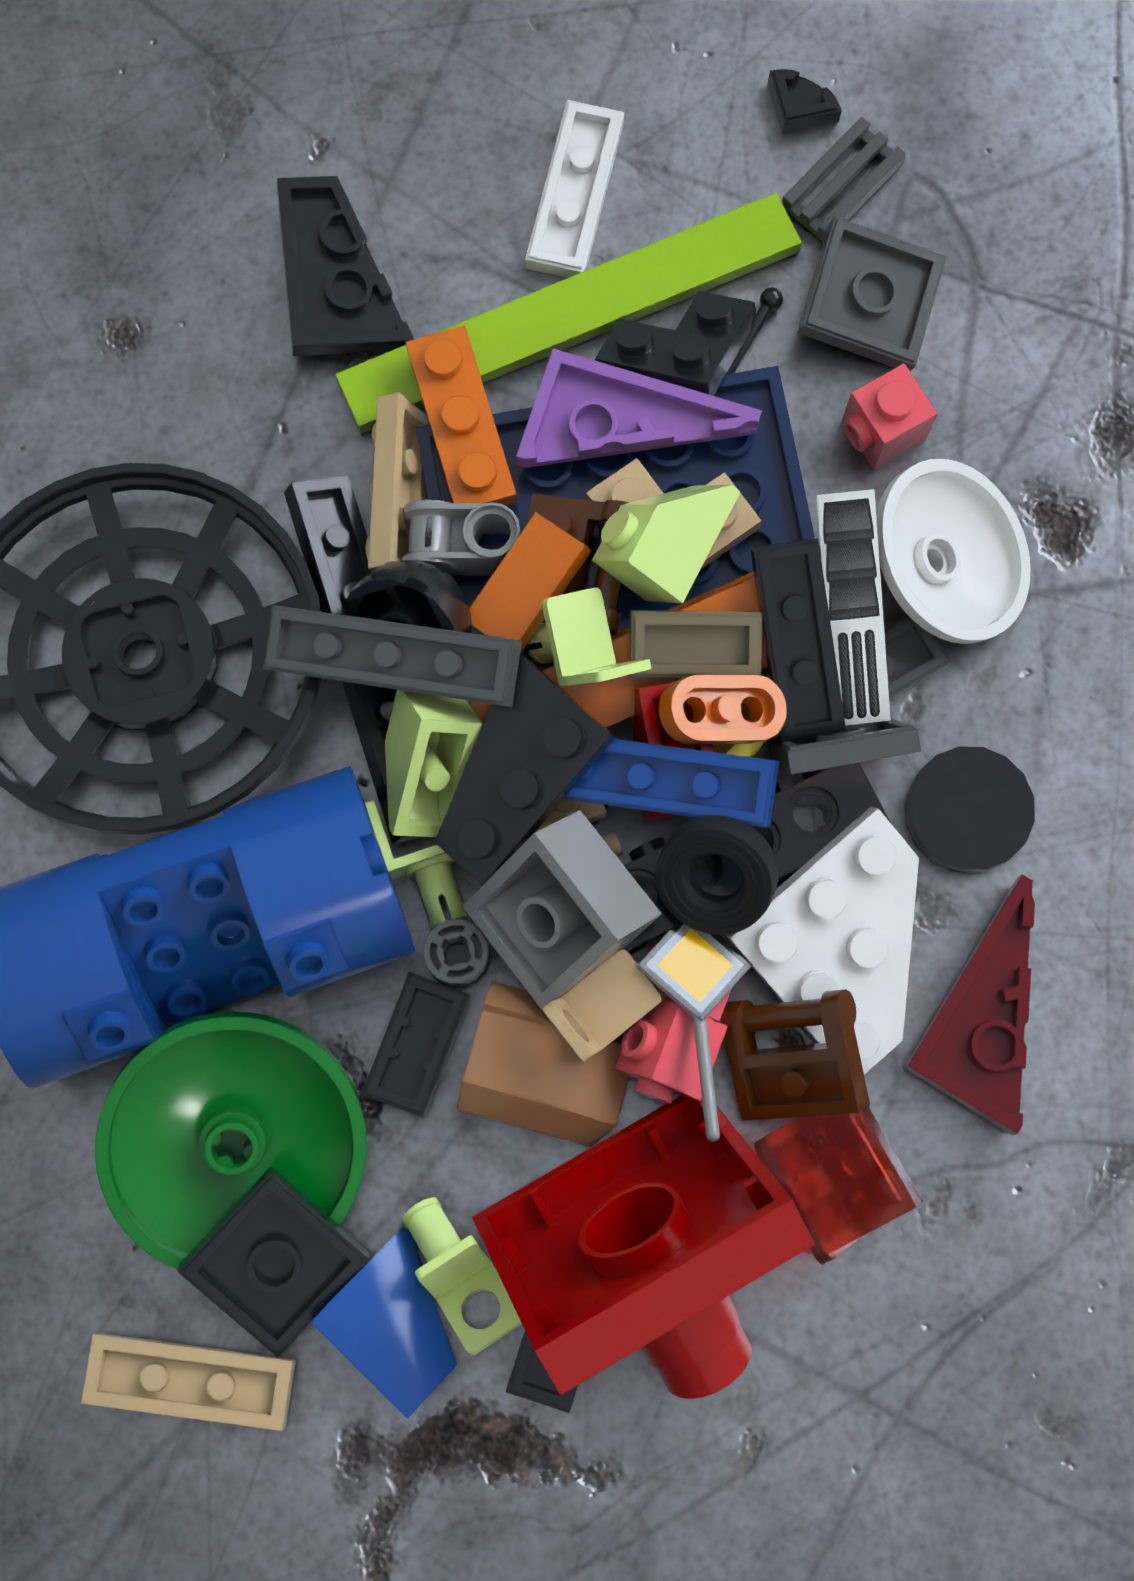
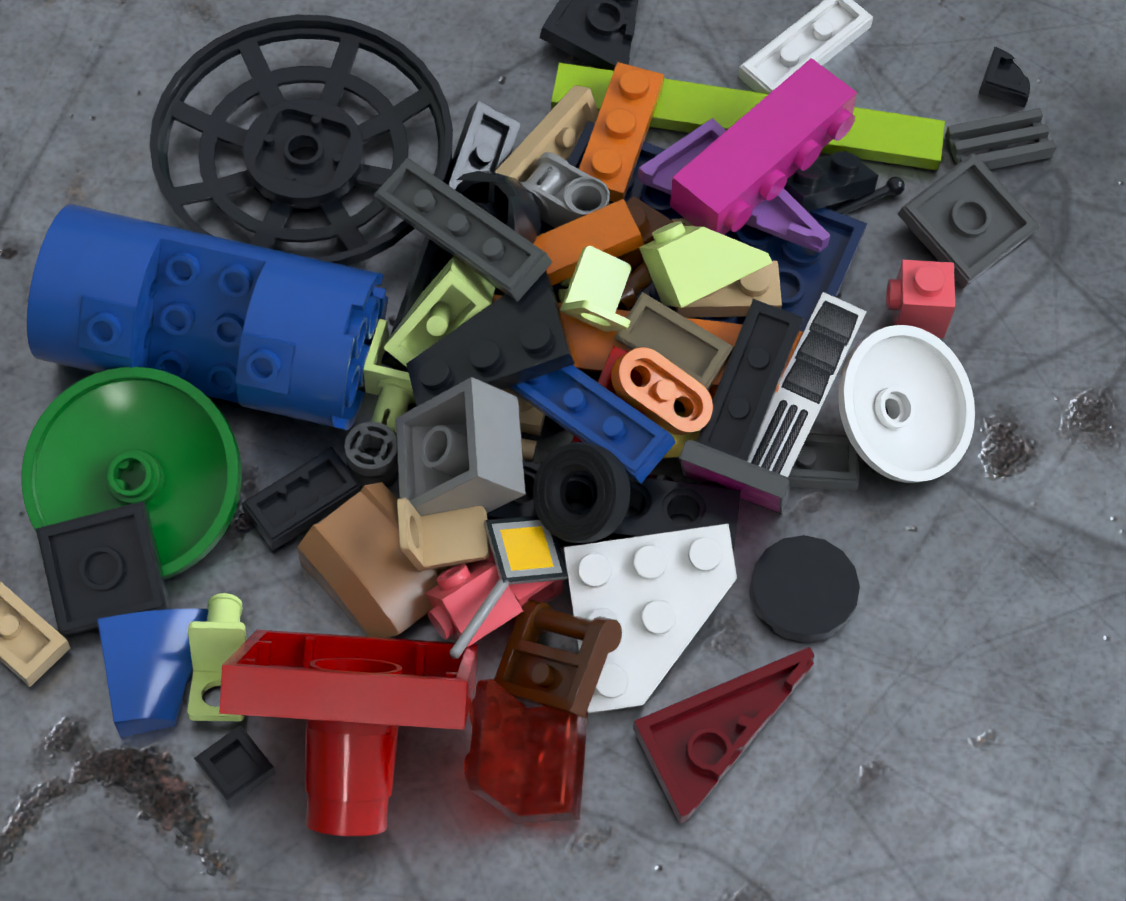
camera: 30 degrees right, 15 degrees down
none -> dark pink brick [670,58,857,235]

